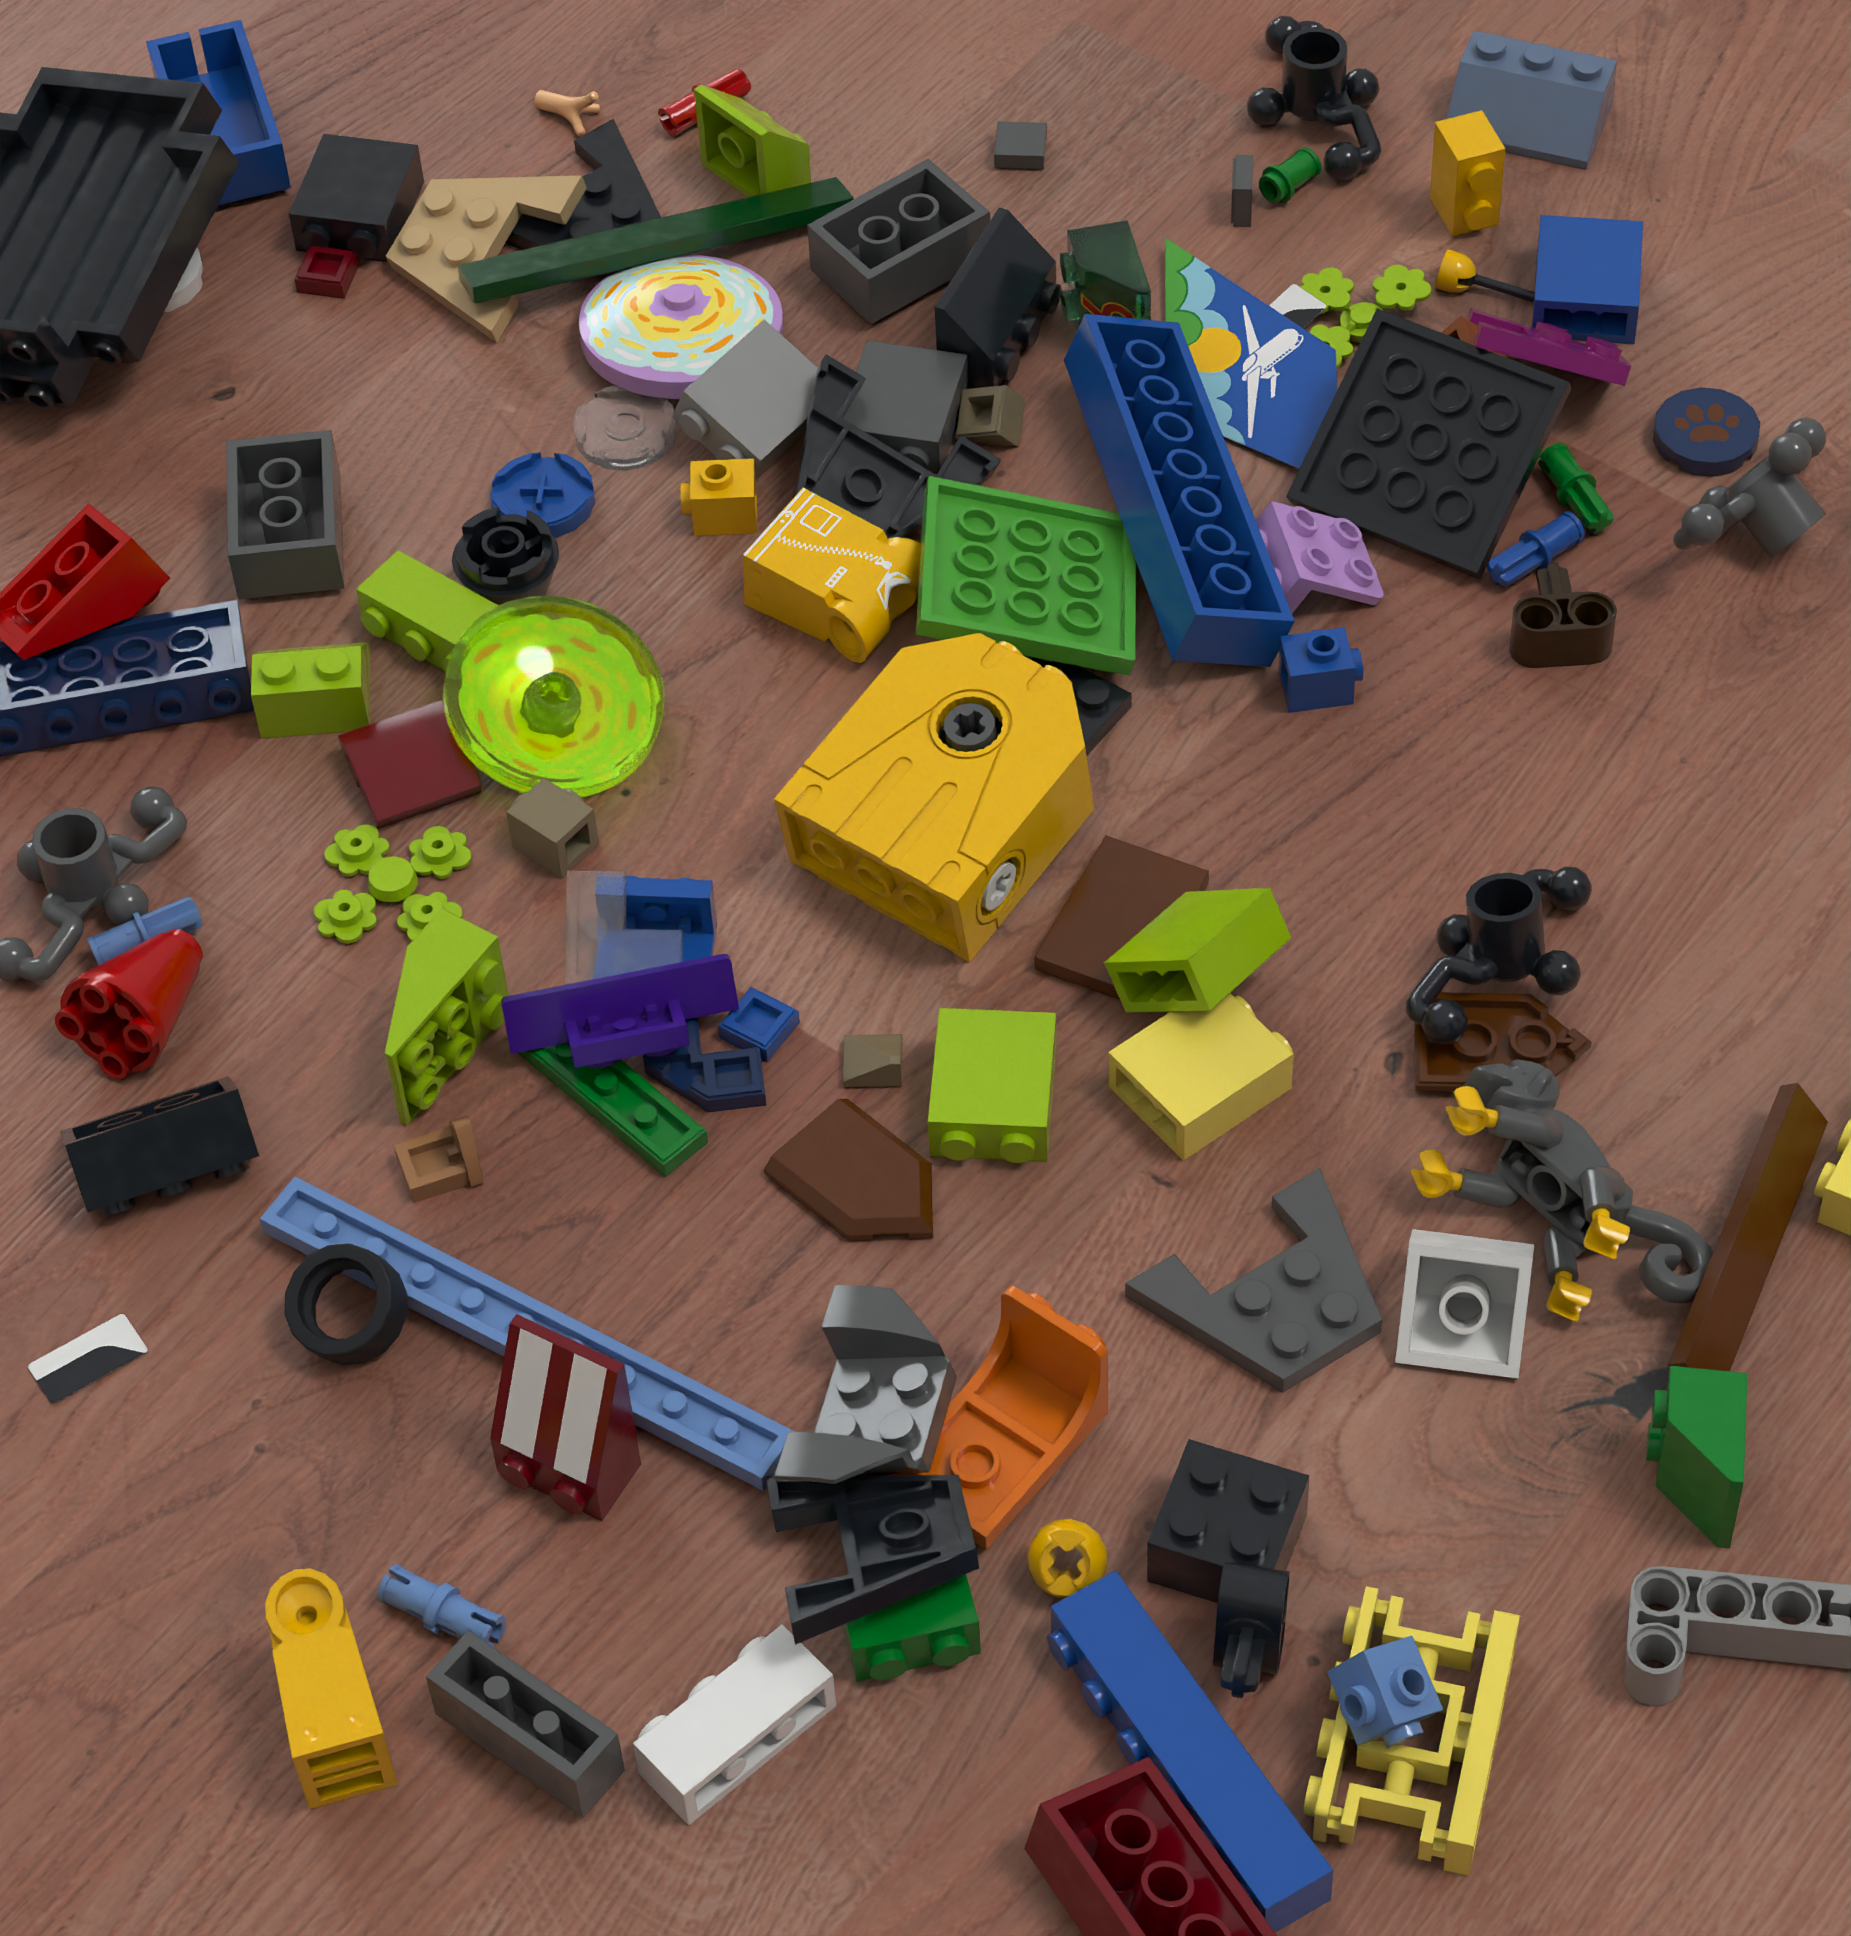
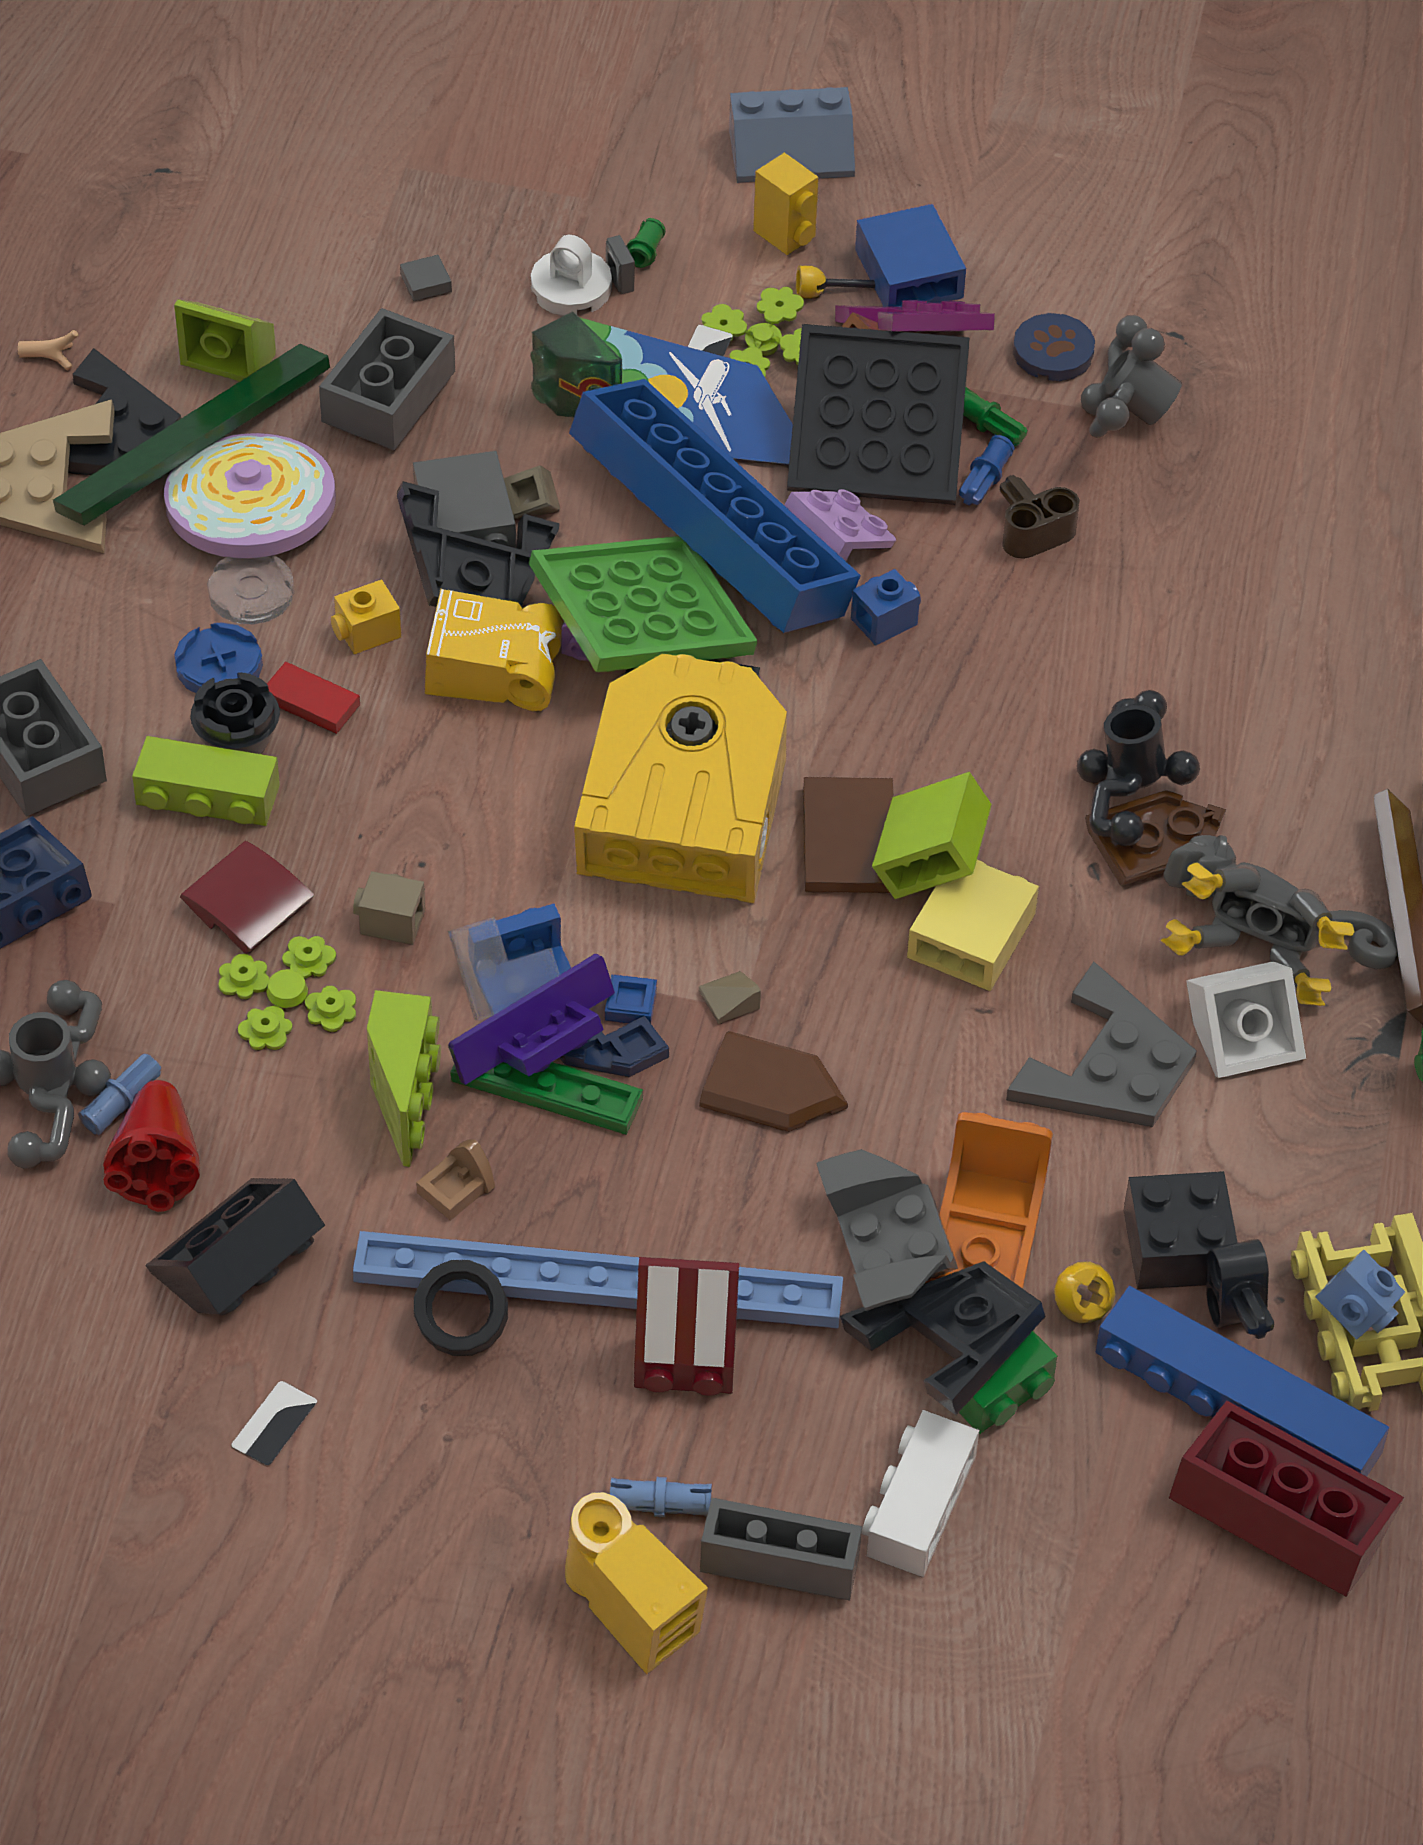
camera: 30 degrees left, 0 degrees up
lime slope [251,642,370,739] -> none
clear neon green dish [443,596,664,797] -> none
red axle [658,69,751,137] -> none
light grey brick [672,320,818,479] -> none
lime brick [928,1008,1057,1163] -> none
black slope [935,207,1062,389] -> none
black wheel [1247,16,1381,181] -> none
none -> red tile [267,661,360,734]
none -> white tile [531,235,612,317]

